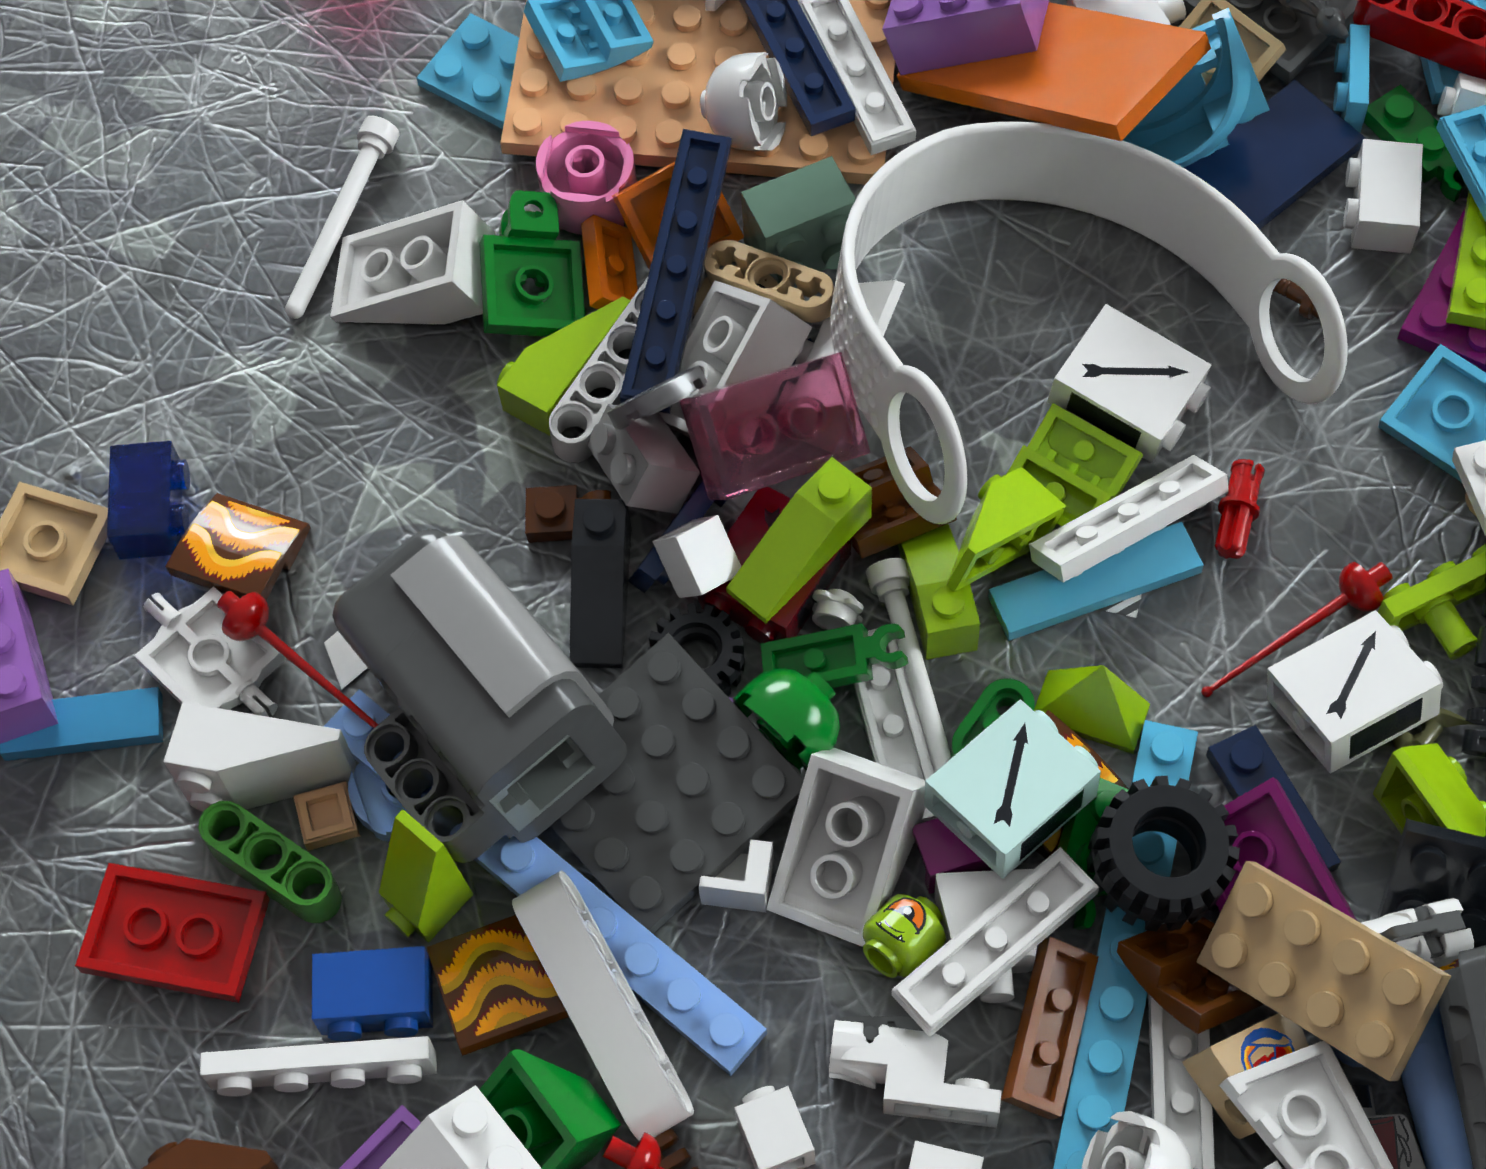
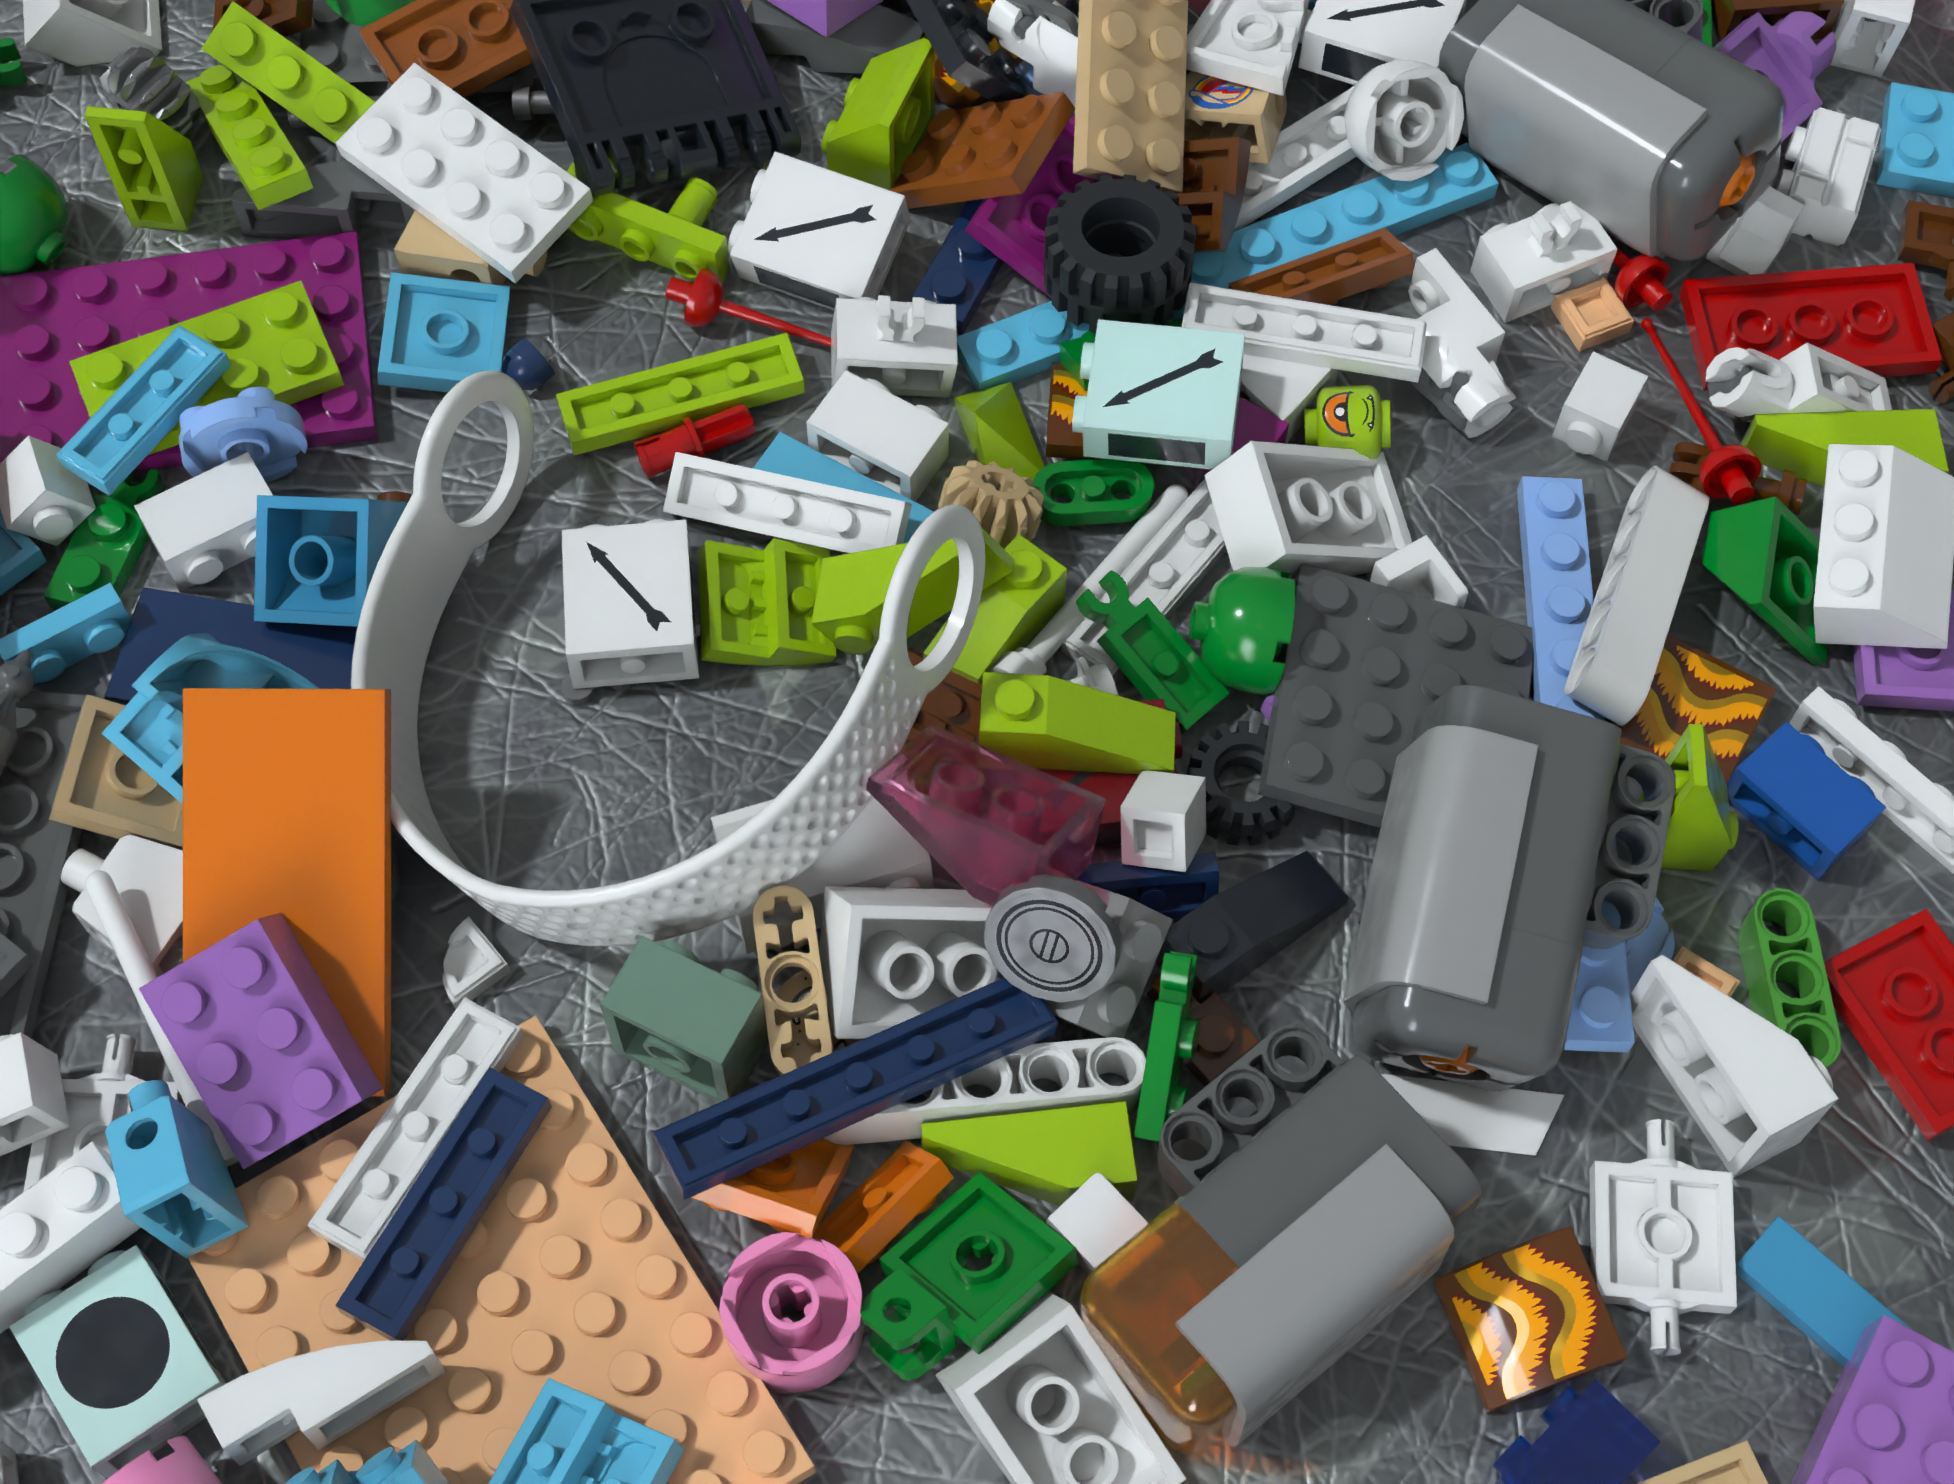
camera: 135 degrees left, 0 degrees up
red sword [217,591,379,728] -> none
white cylinder [700,52,787,151] -> none
none -> light blue plate [178,387,308,483]
none -> dark azure slope [254,495,407,627]
none -> dark blue hinge [502,337,555,391]
none -> lime plate [556,333,805,456]
none -> white brick [806,370,949,502]
none -> white brick [831,295,958,398]
none -> dark orange plate [890,92,1075,209]
none -> tan gear [938,460,1044,549]
none -> white panel [1046,1173,1156,1288]
none -> piece [1078,1024,1482,1455]
none -> green plate [1134,951,1200,1141]

